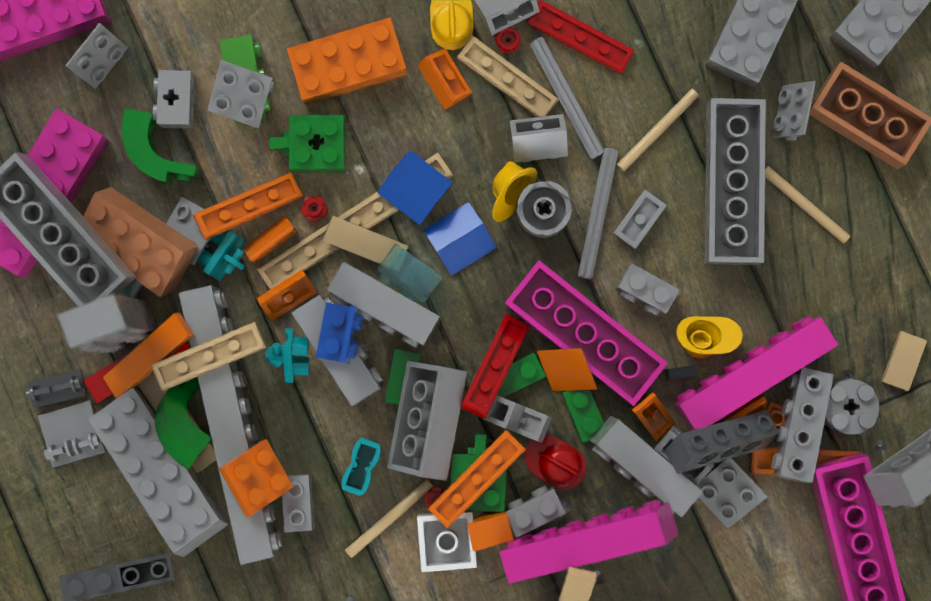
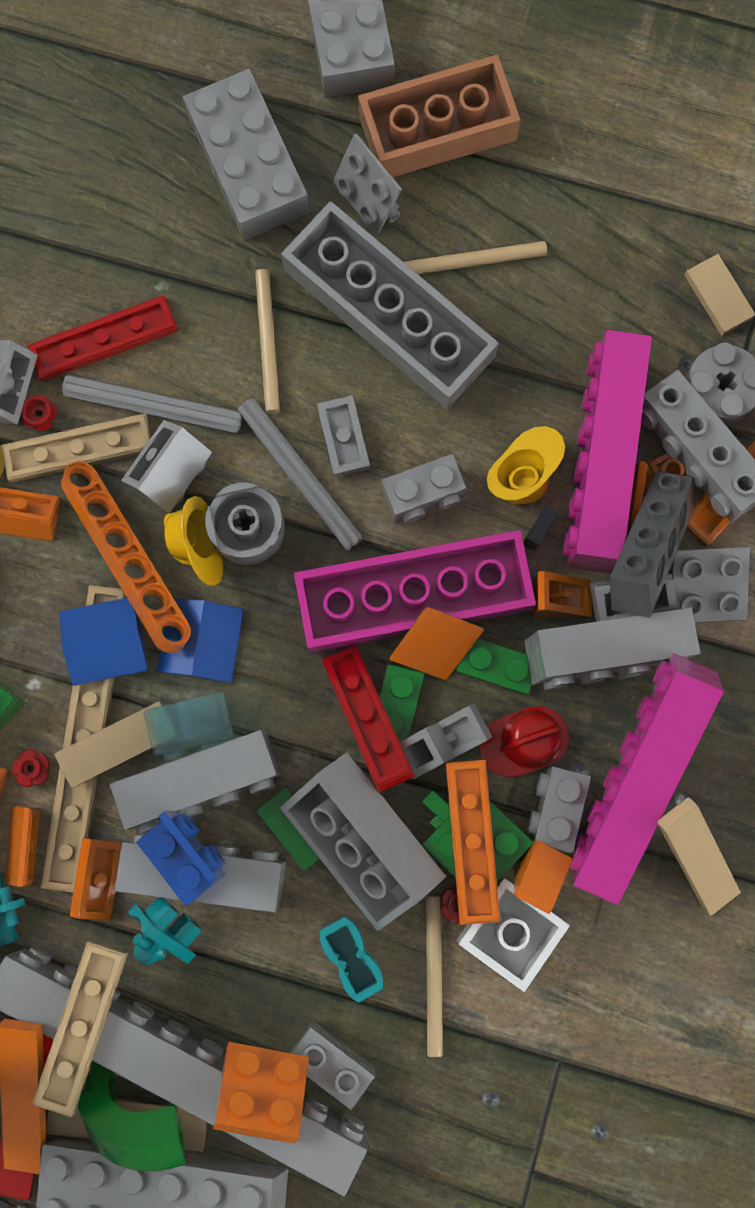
camera: 50 degrees left, 5 degrees down
none -> orange beam [61,461,191,653]

